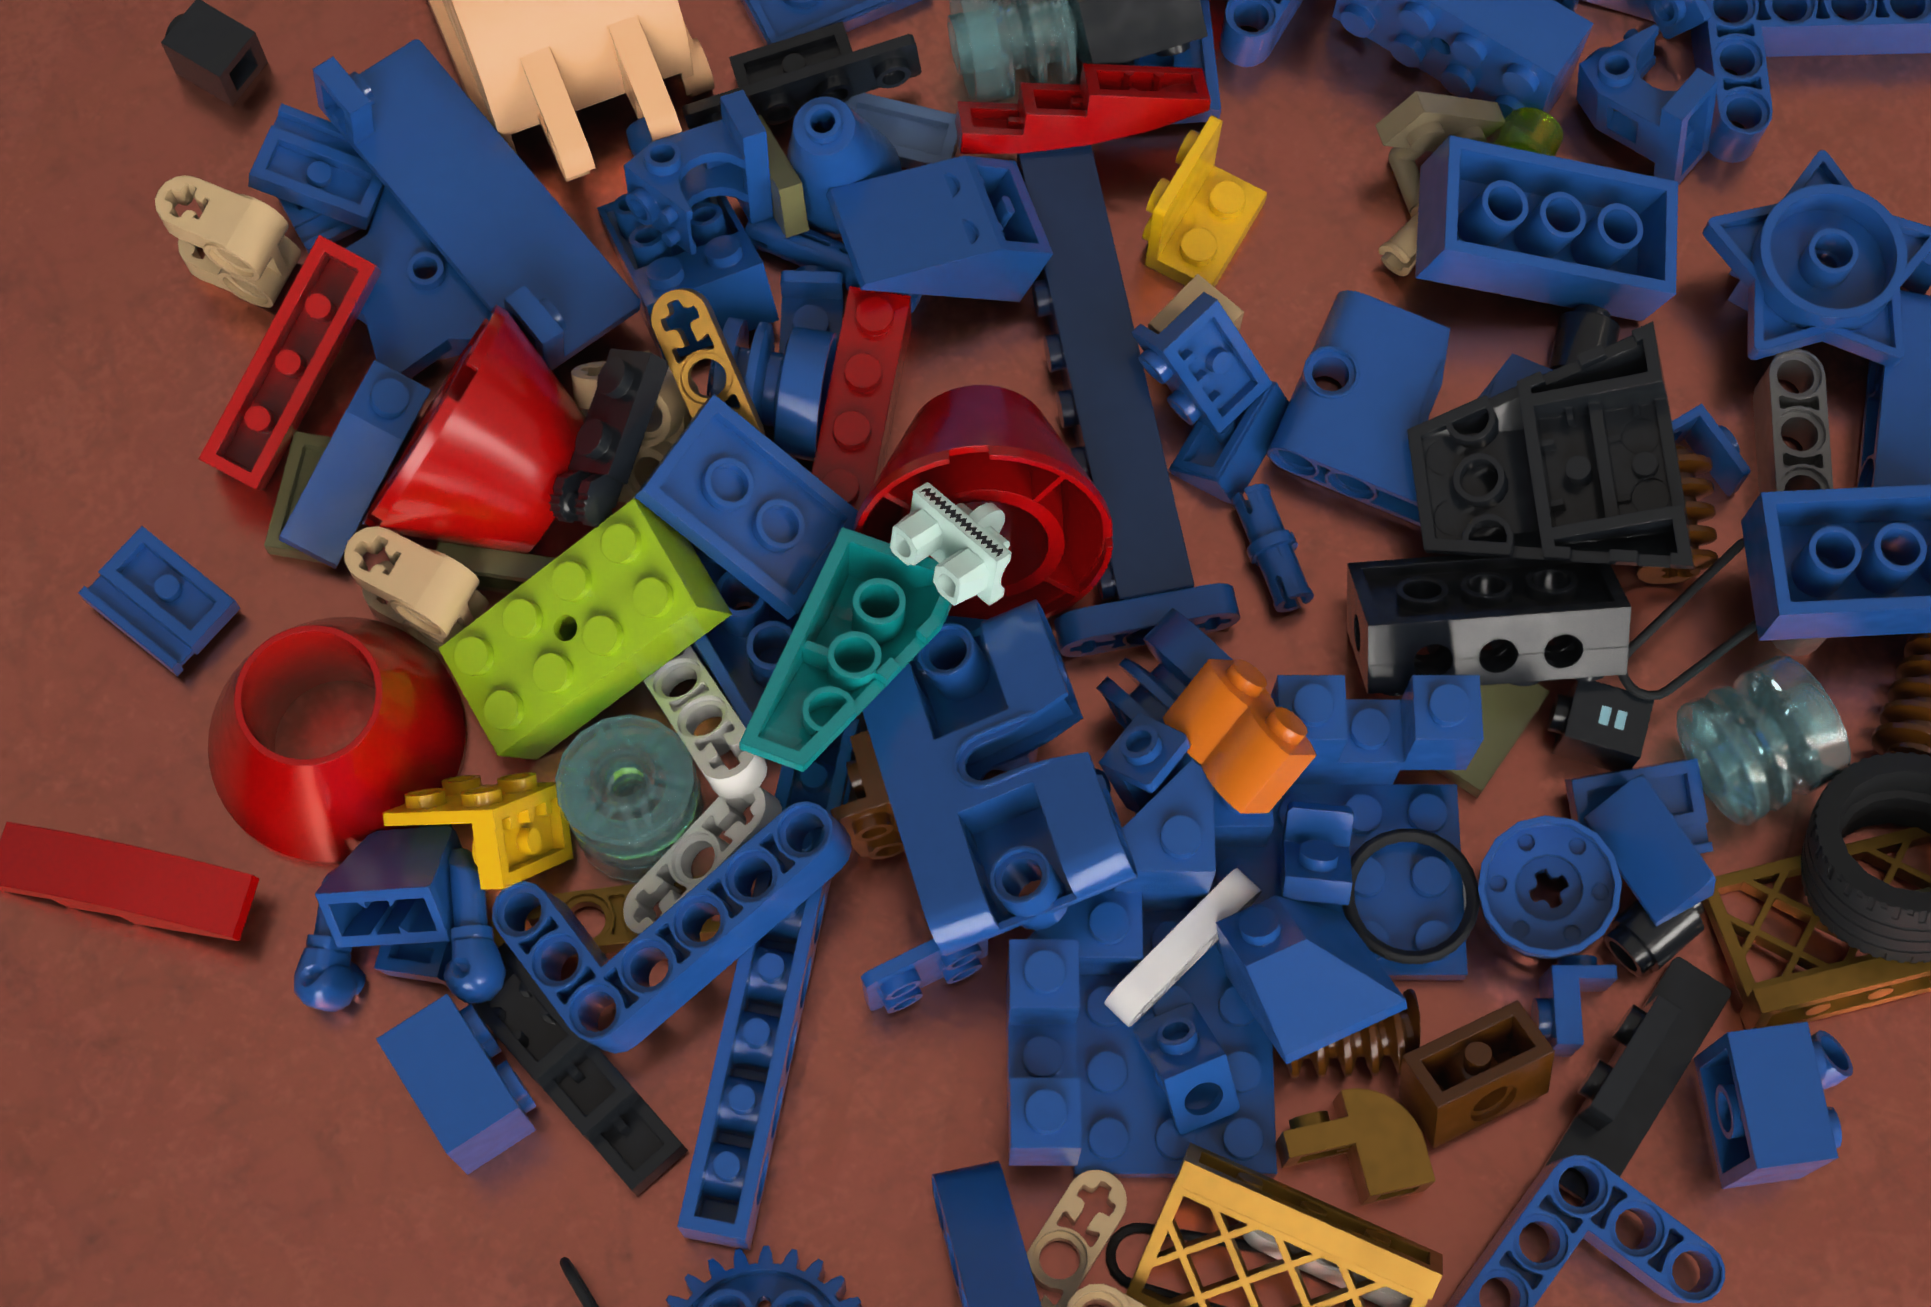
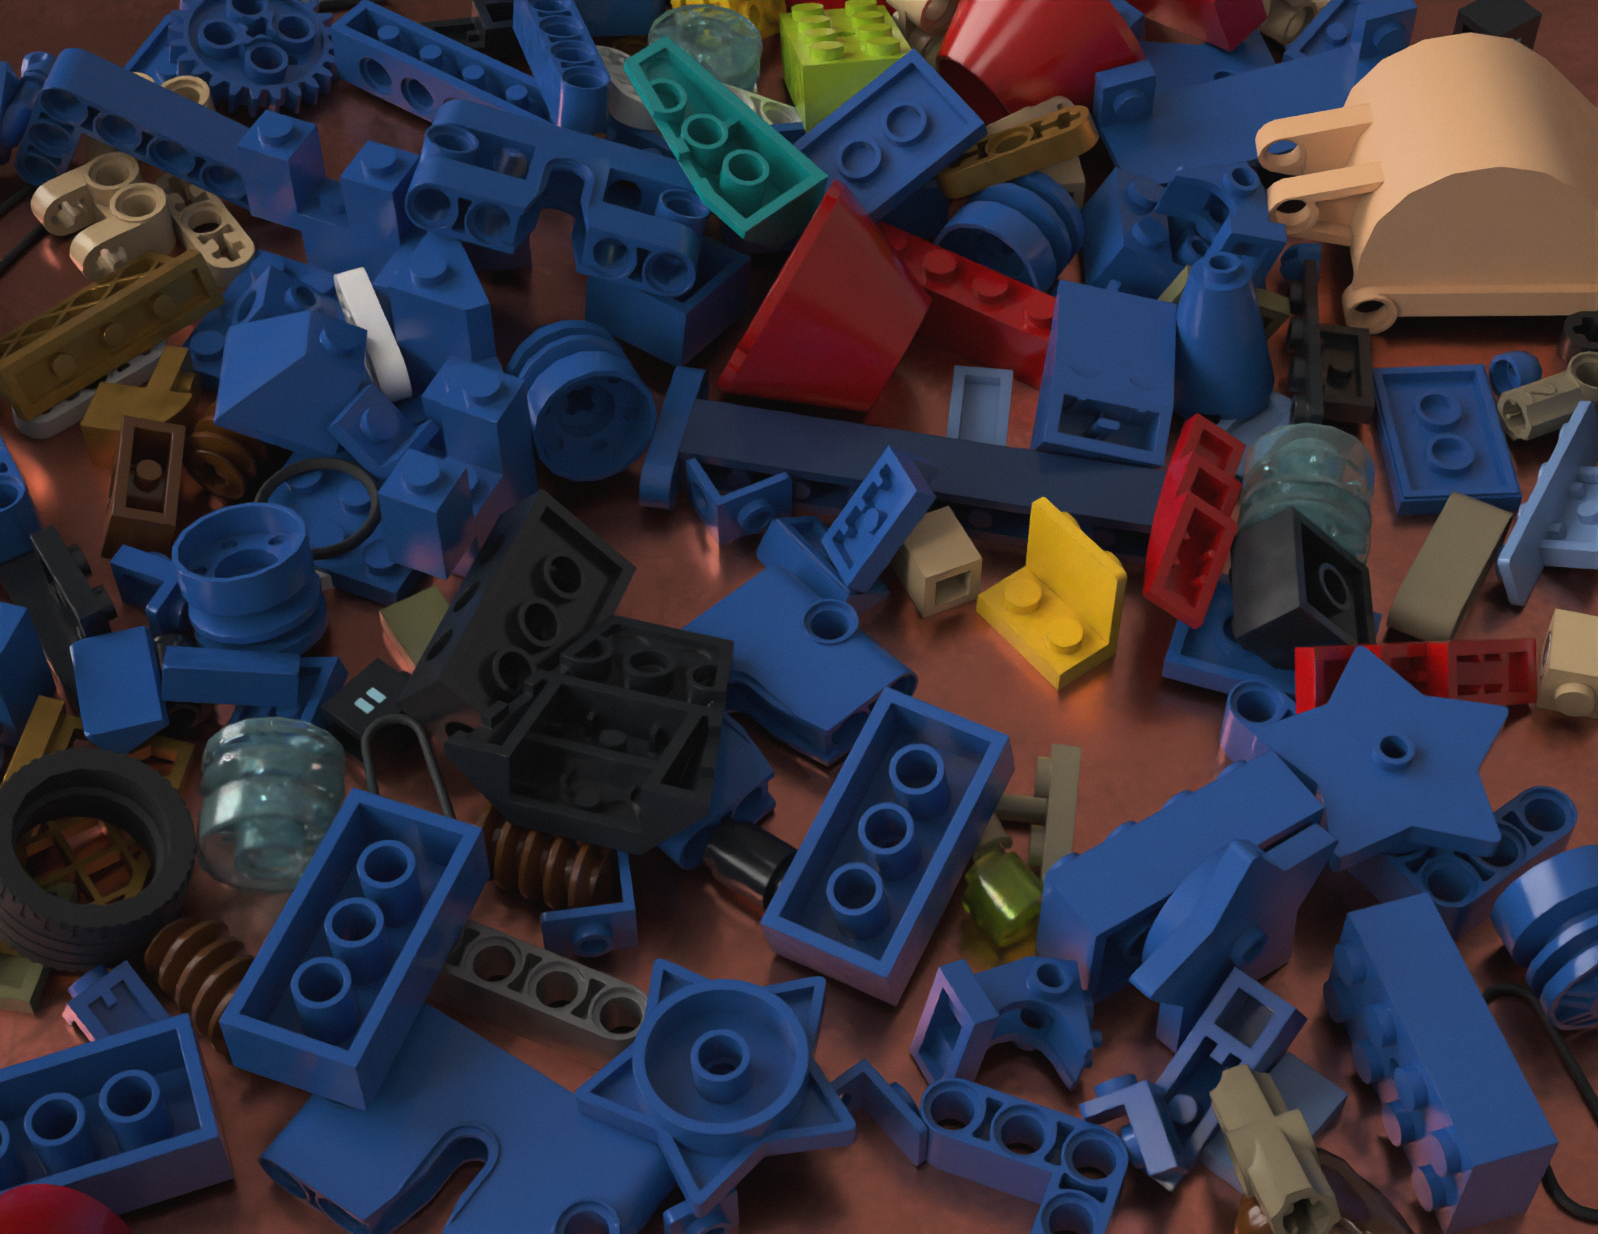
camera: 115 degrees right, 20 degrees down
black hinge [549,348,669,527] -> none
light aqua hips [890,482,1012,606] -> none
blue bracket [1098,712,1191,813] -> none
orange brick [1162,659,1316,814] -> none
blue pin [1231,484,1314,613] -> none
none -> blue slope [70,625,169,754]
none -> blue bracket [686,458,792,546]
none -> blue bracket [830,1058,928,1166]
none -> medium blue tile [946,365,1013,446]

